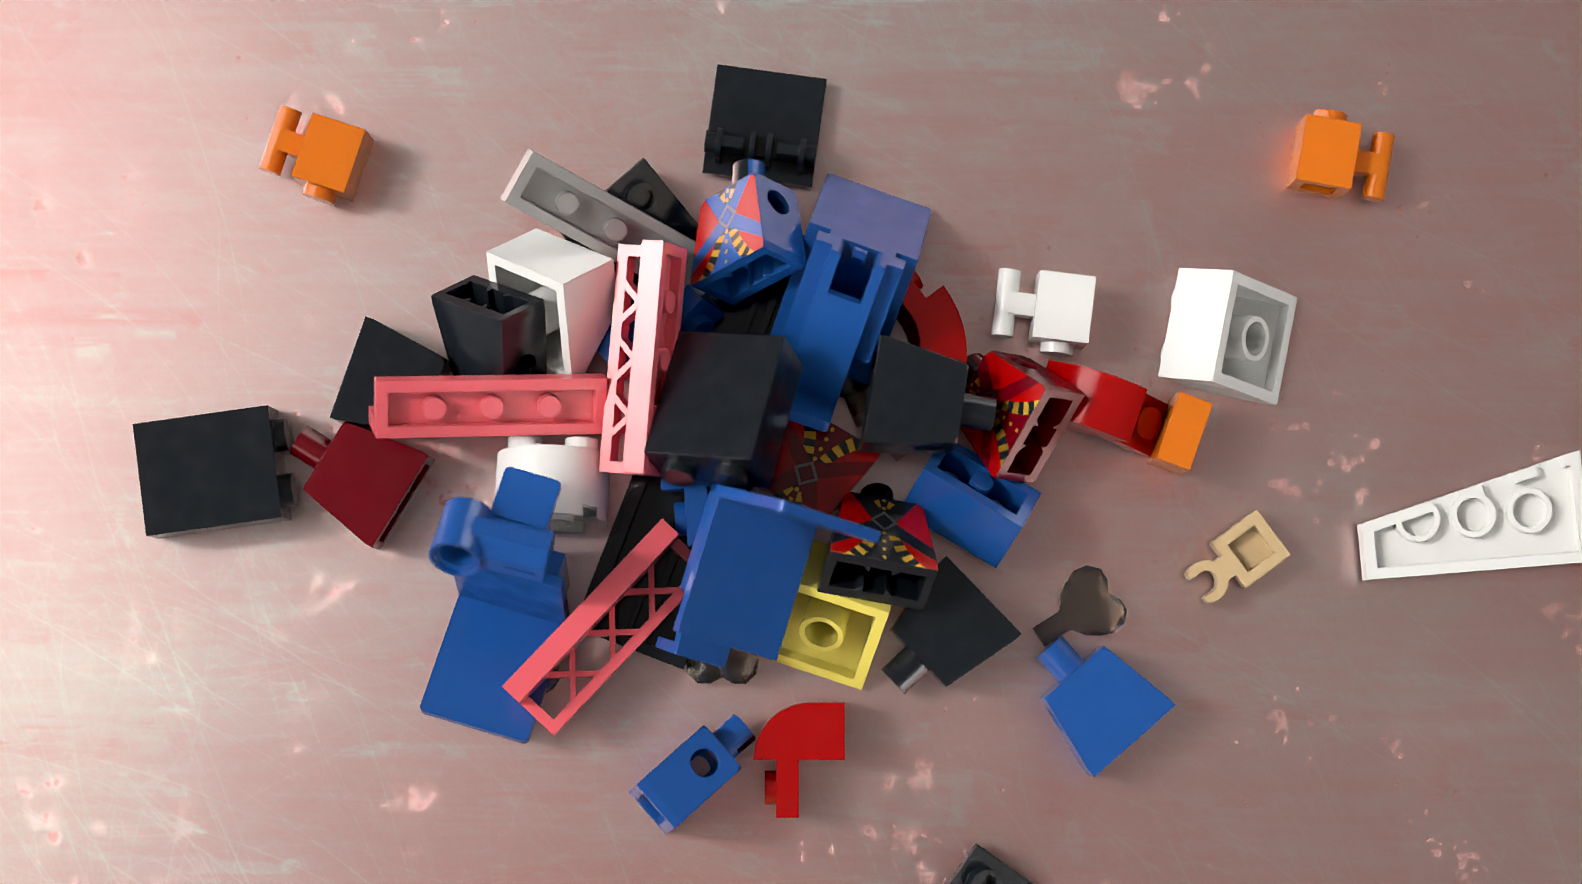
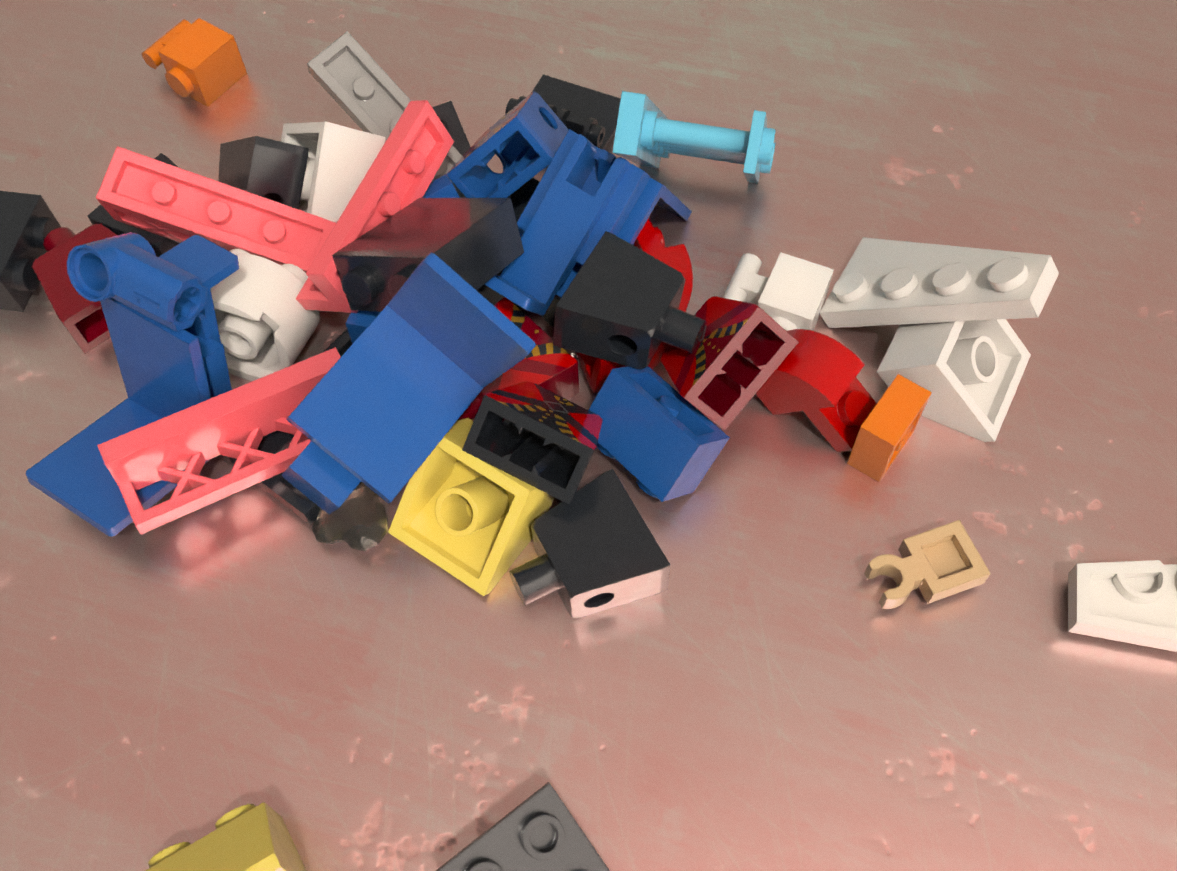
camera: 20 degrees right, 25 degrees down
blue torso [629,714,756,835] -> none
red brick [753,702,845,818] -> none
clear smoke rock [1032,565,1127,647] -> none
blue torso [1036,635,1176,777] -> none
orange brick [1286,109,1395,202] -> none
none -> medium azure fence [612,91,776,184]
none -> white wing [819,237,1059,328]

